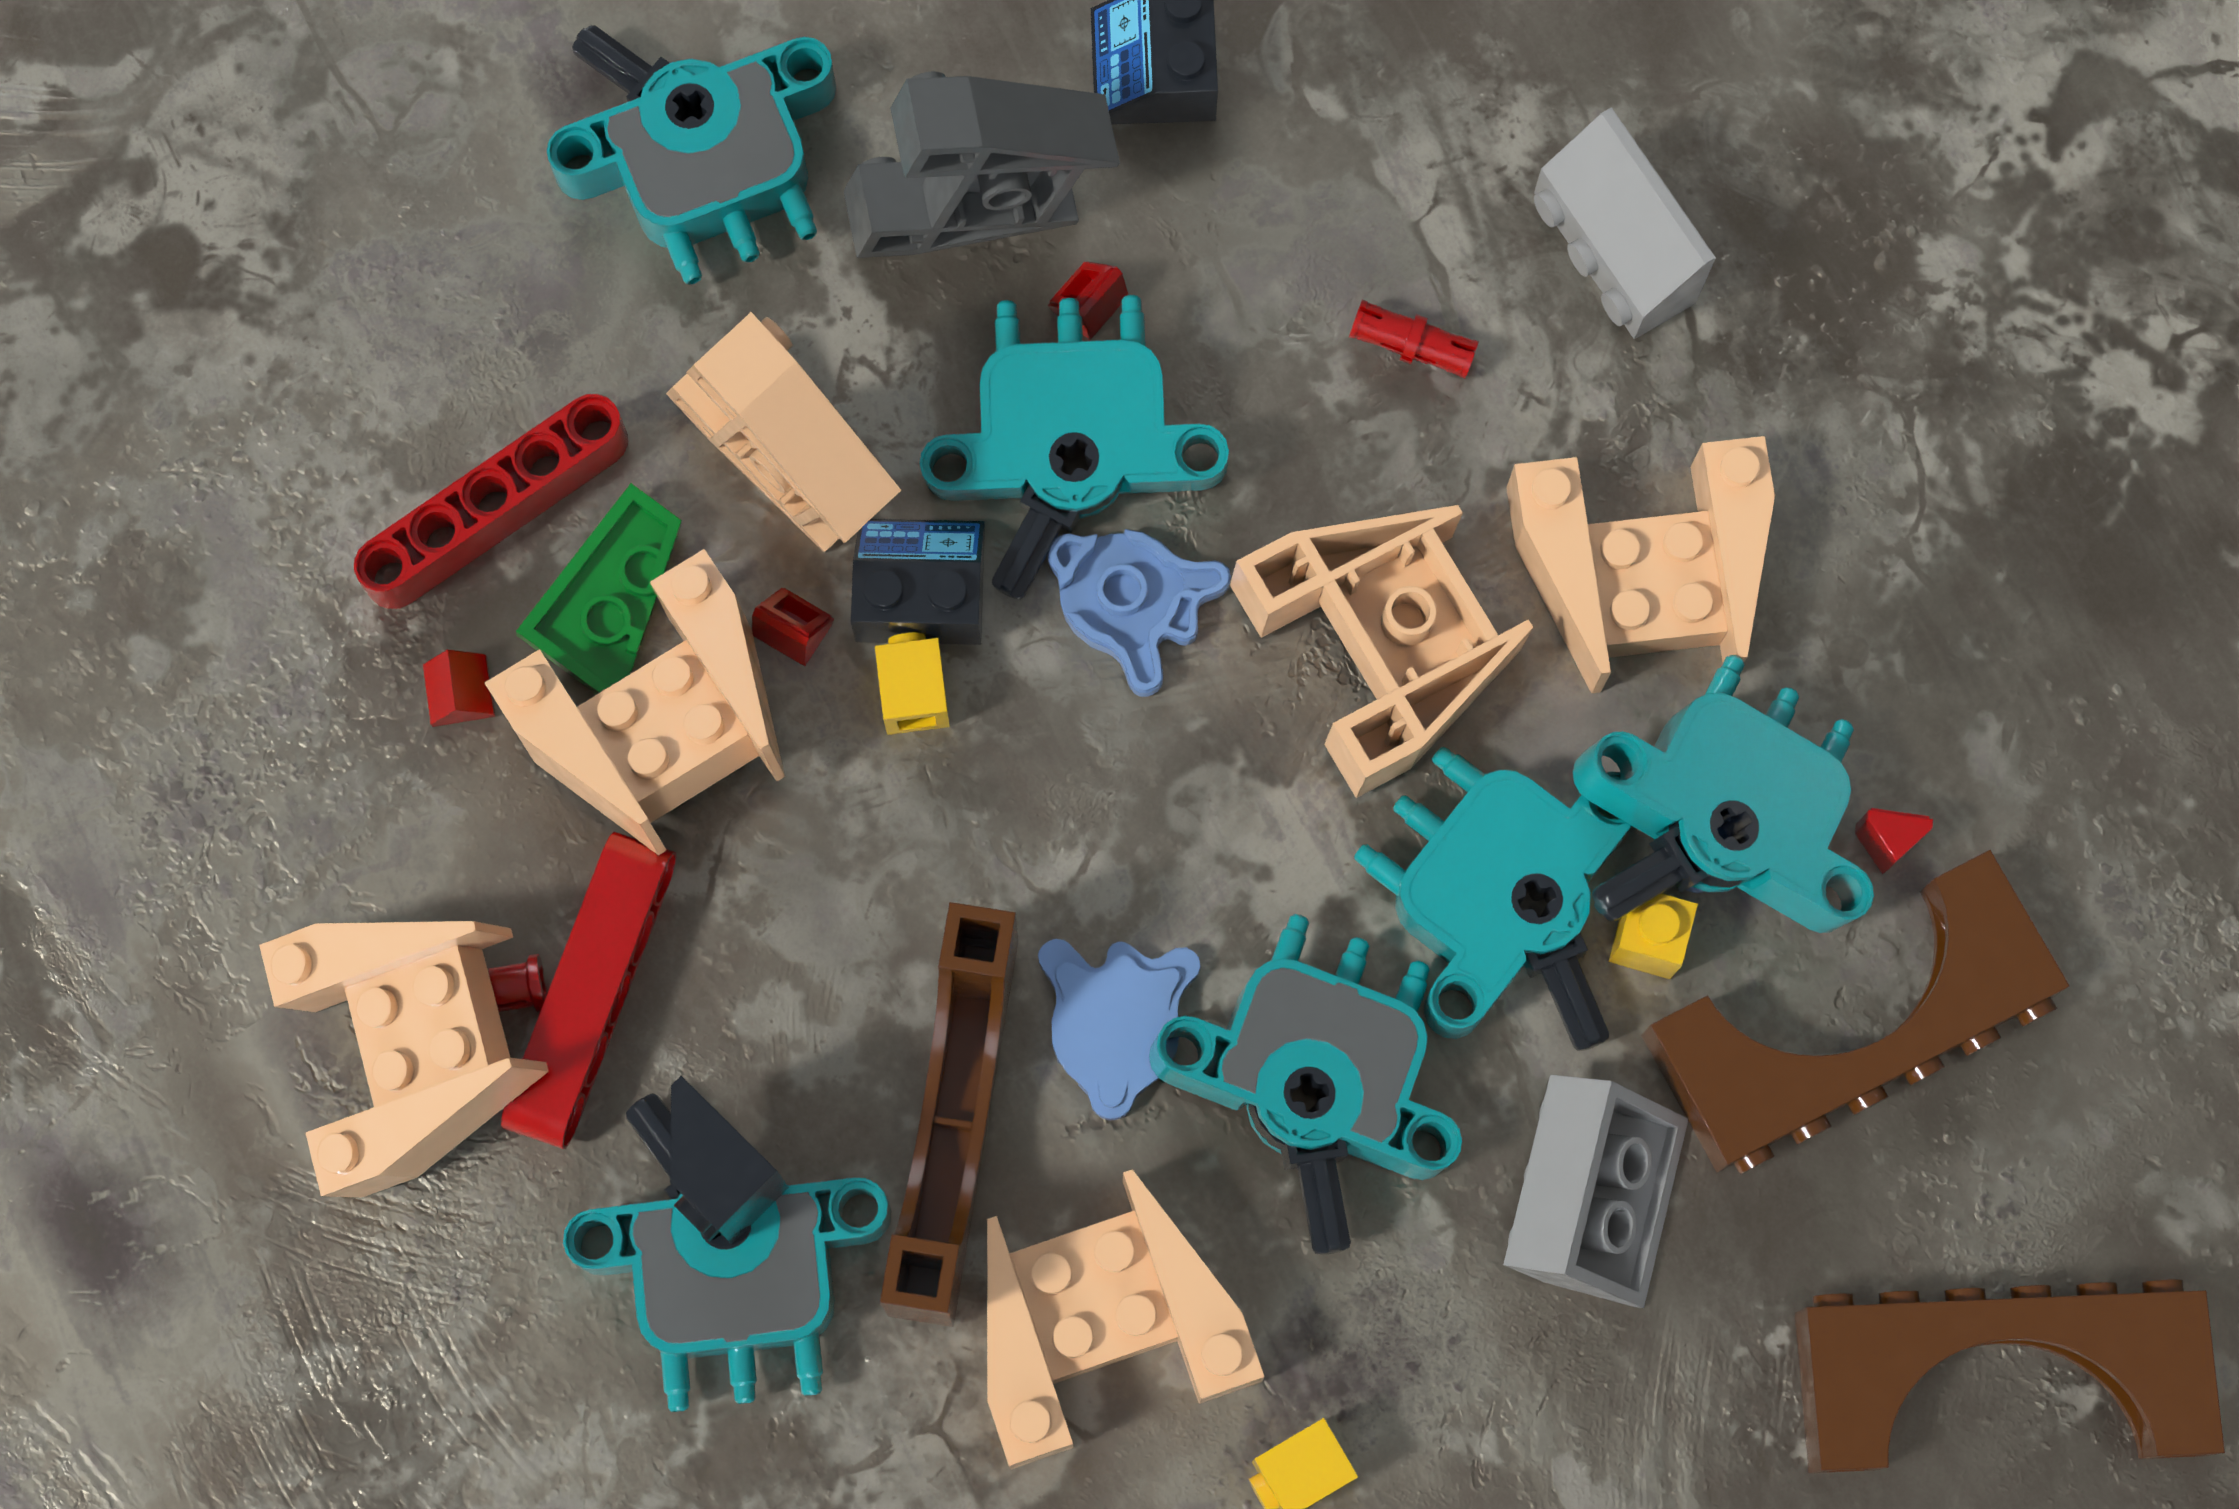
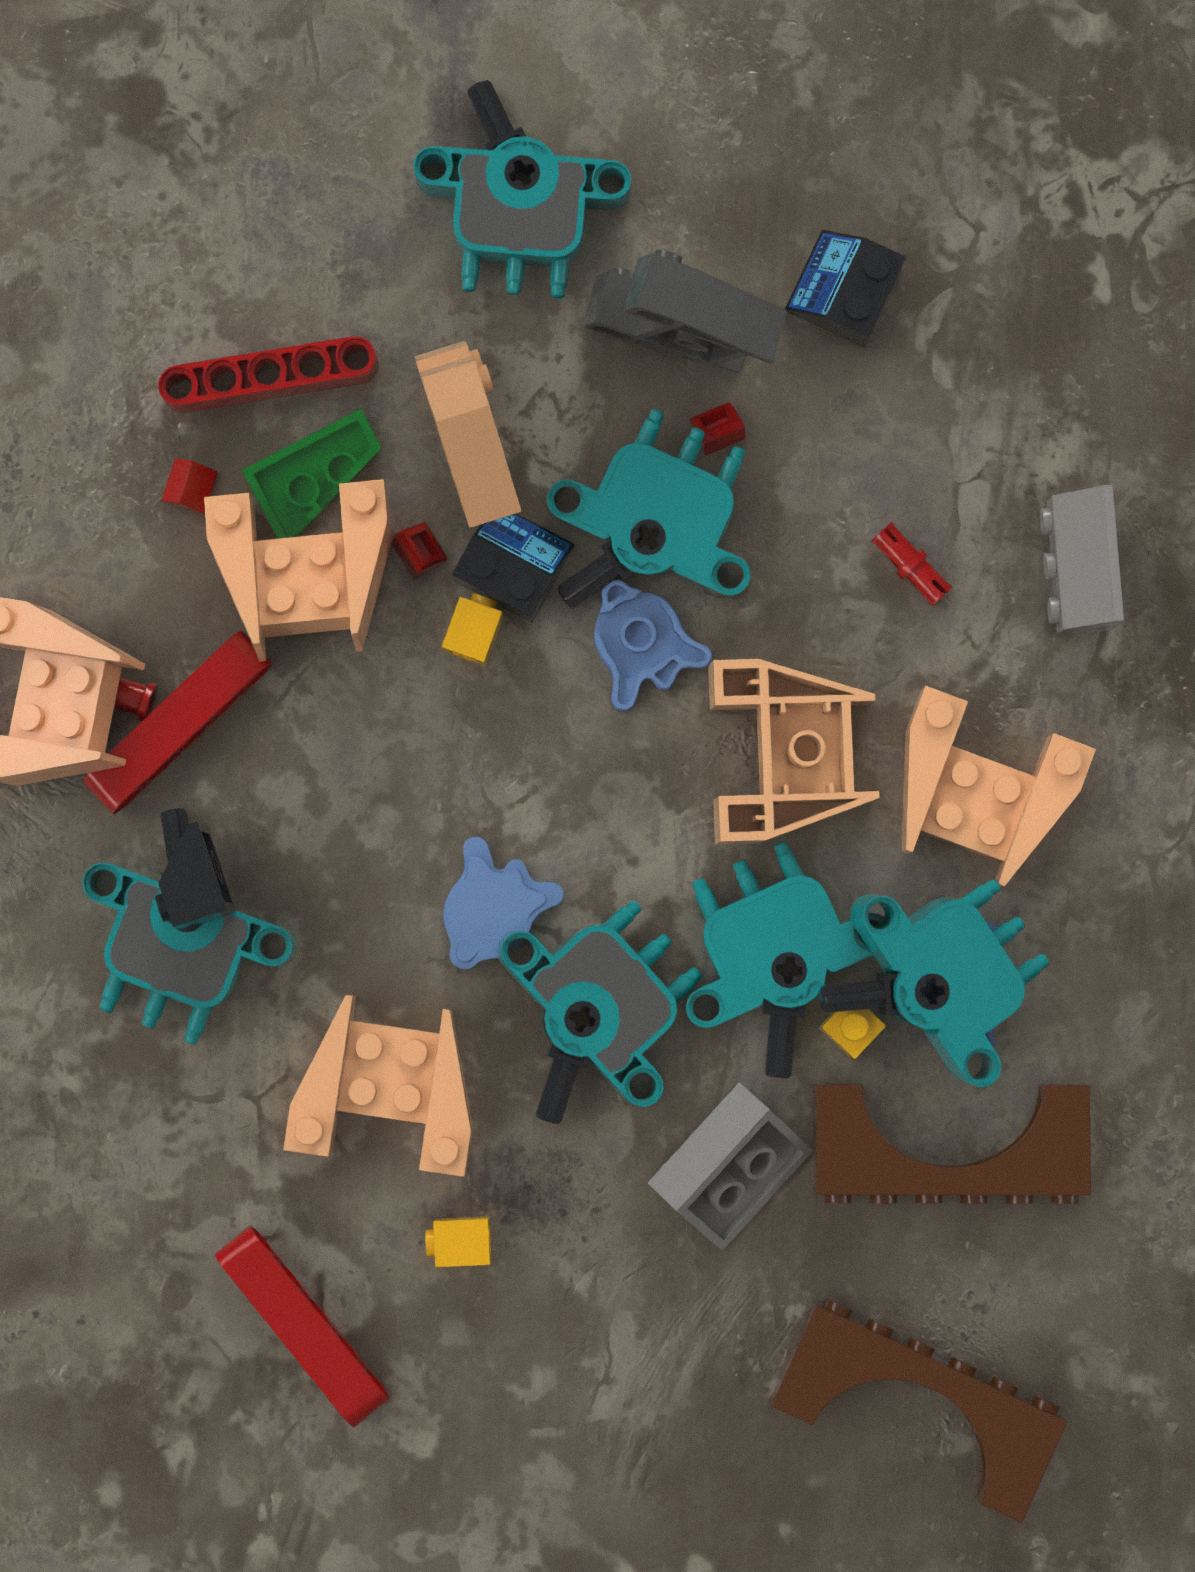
camera: 30 degrees right, 10 degrees up
reddish brown arch [880,902,1018,1327] -> none
red slope [1855,808,1933,874] -> none

